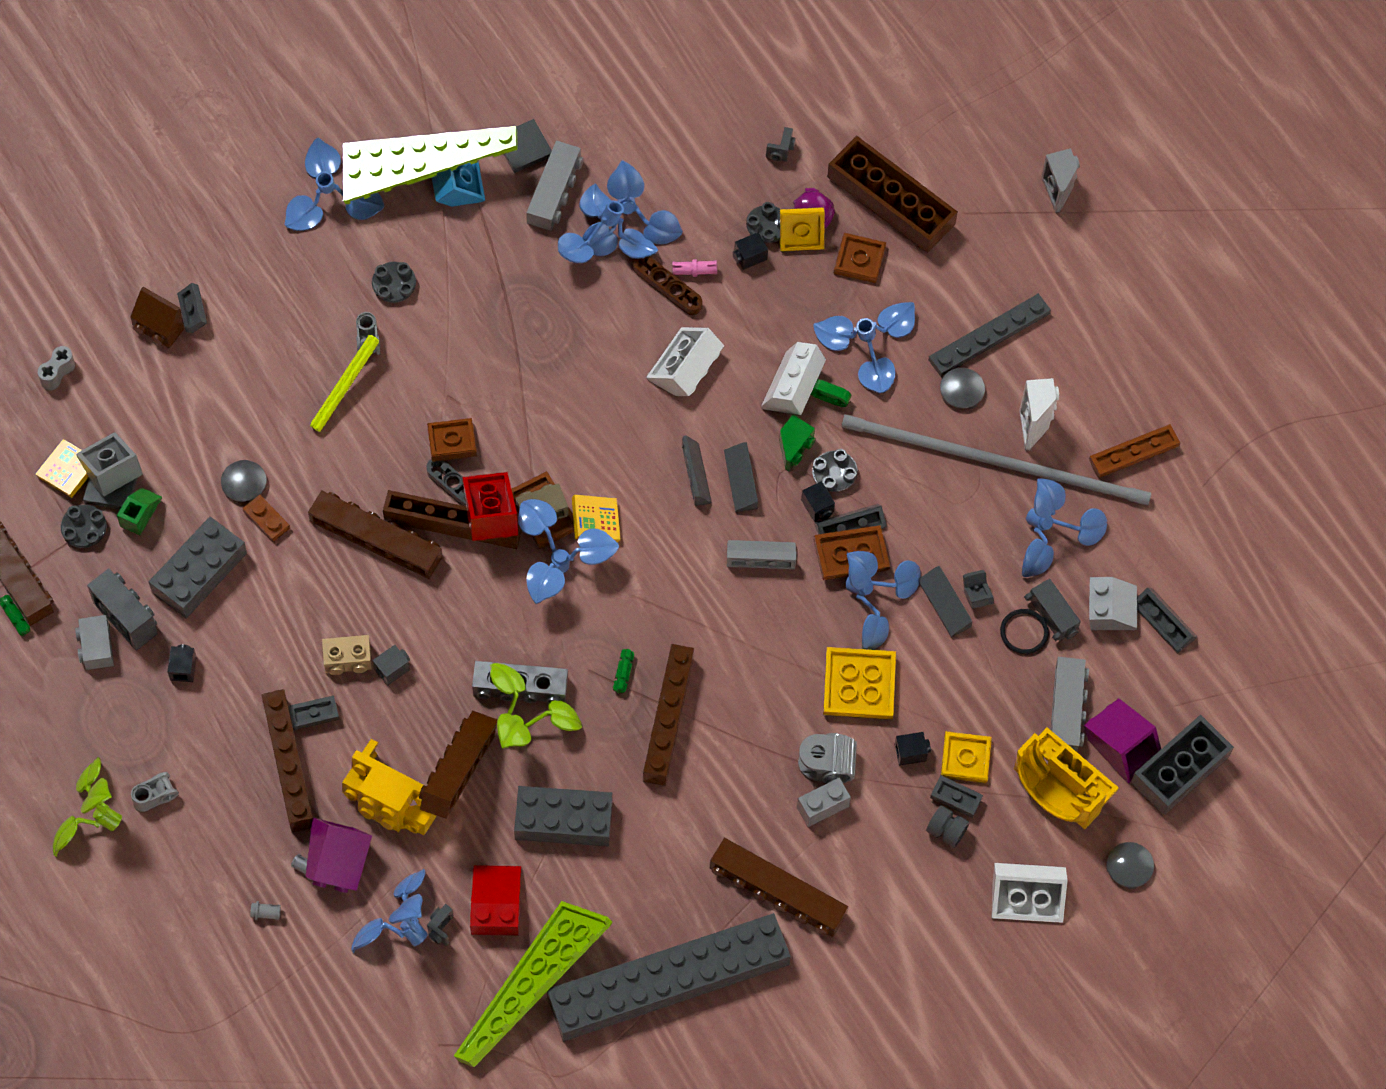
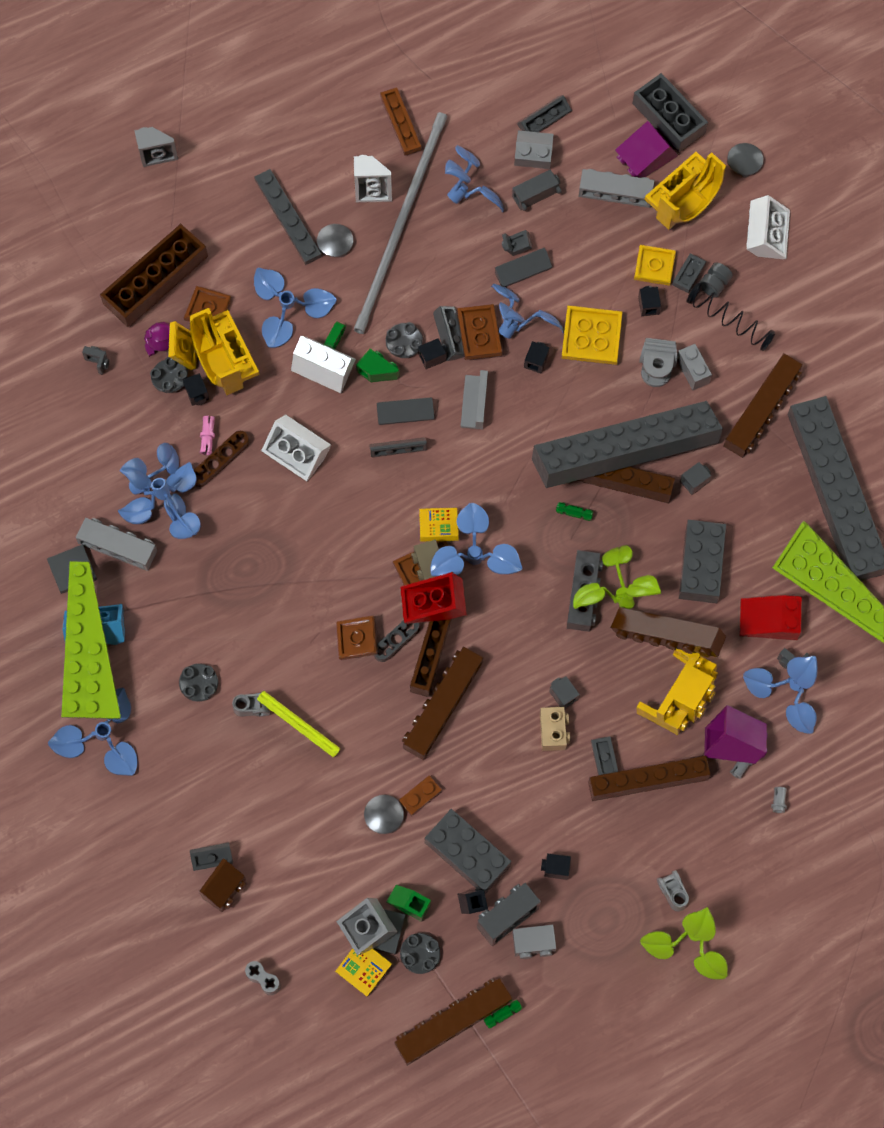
camera: 85 degrees left, 5 degrees up
black tyre [1000,609,1049,654] -> none
none -> yellow piece [190,308,260,396]
none -> black brick [458,889,488,914]
none -> black brick [524,341,550,374]
none -> dark grey brick [532,401,723,488]
none -> dark grey brick [680,462,711,495]
none -> black piece [686,283,776,351]

